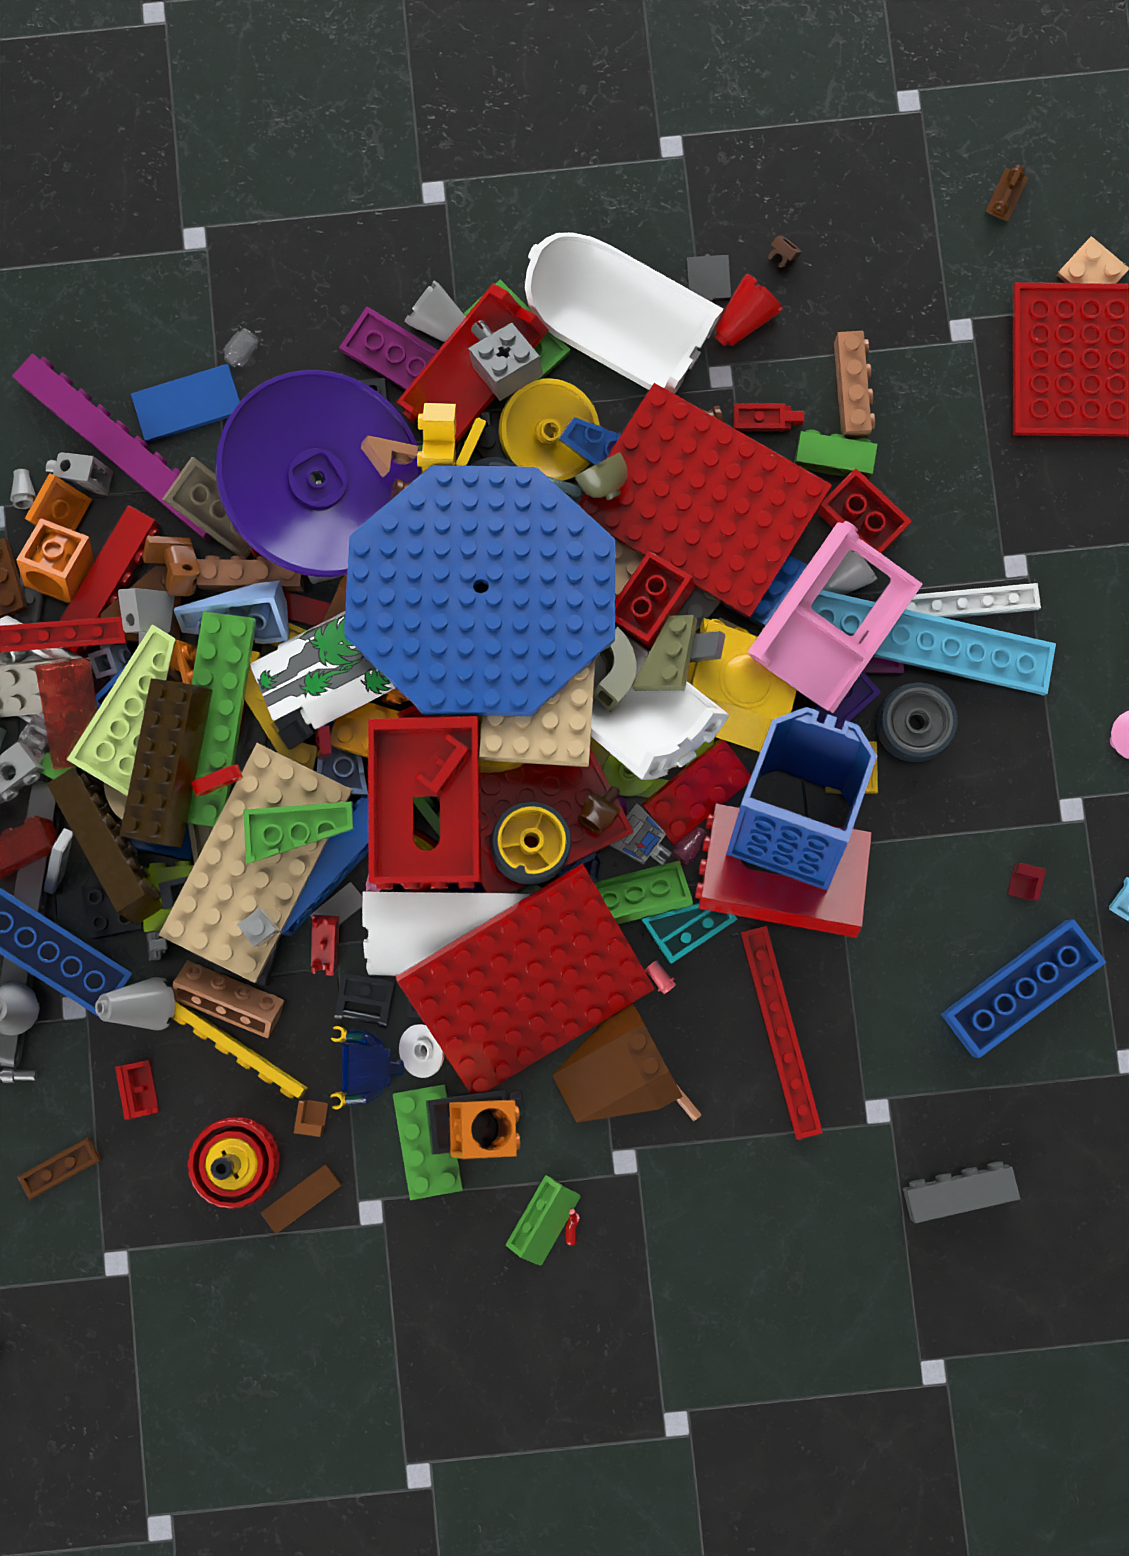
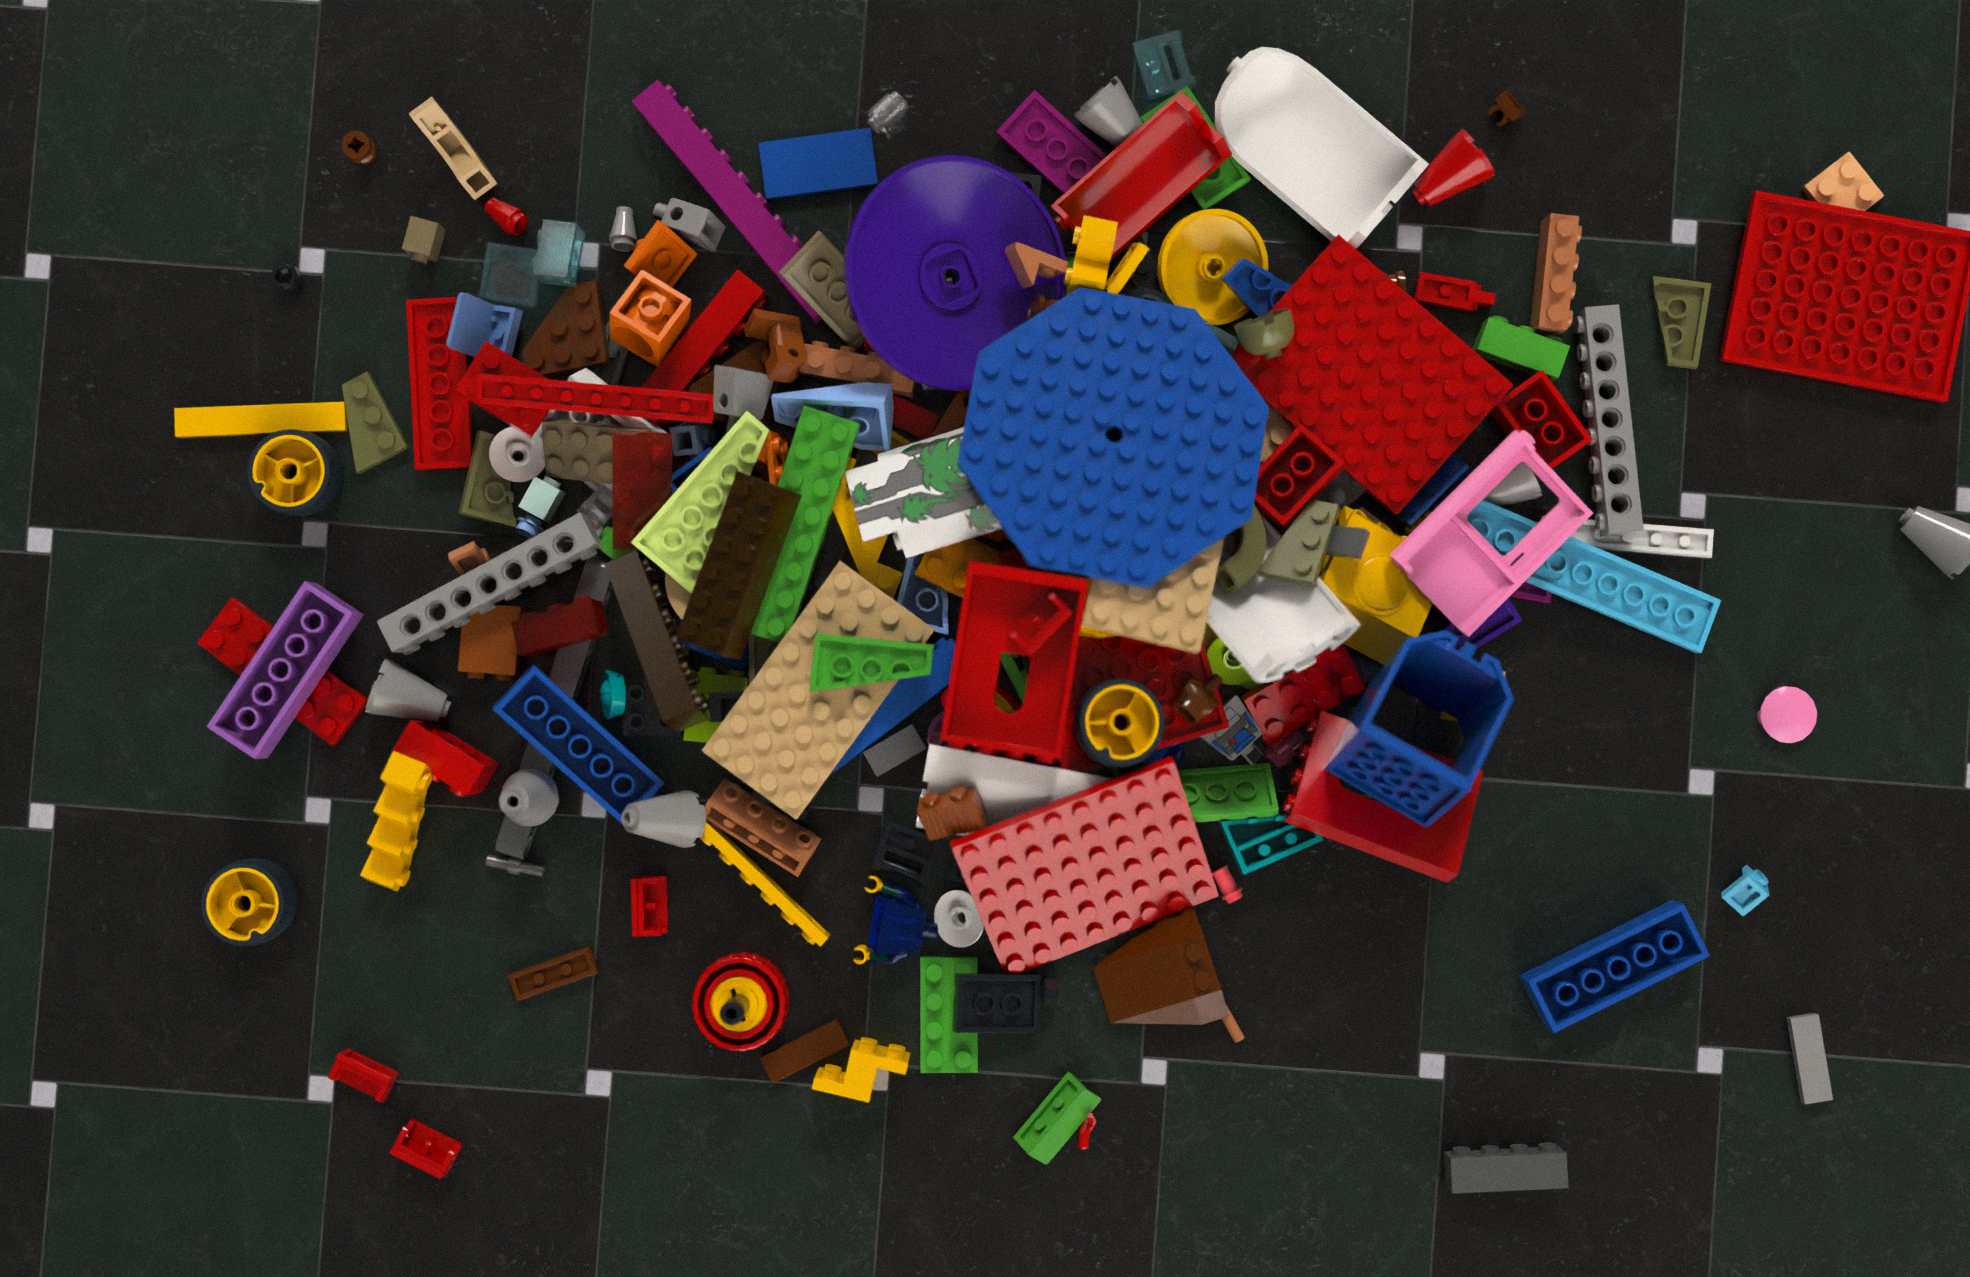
camera: 10 degrees right, 5 degrees up
light grey tile [44,828,73,894] -> none
dark grey hinge [146,932,168,962] -> none
red beam [191,765,243,797] -> none
light grey brick [237,908,280,947] -> none
black panel [271,709,314,750] -> none
dark orange panel [294,1099,328,1137] -> none
red hinge [311,914,340,976] -> none
dark red tile [315,726,332,760] -> none
orange brick [449,1100,520,1159] -> none
dark grey brick [468,320,543,401] -> none
dark grey piece [687,254,731,302] -> none
red plate [741,926,823,1140] -> none
dark grey wheel [876,683,958,762] -> none
reddish brown hinge [985,165,1029,222] -> none
dark red panel [1008,863,1046,901] -> none
none -> teal hat [600,670,626,720]
none -> yellow bracket [812,1037,910,1103]
none -> dark orange brick [917,786,987,841]
none -> clear light blue plate [1132,30,1197,100]
none -> light grey brick [1574,304,1644,537]
none -> olive wing [1651,276,1711,369]

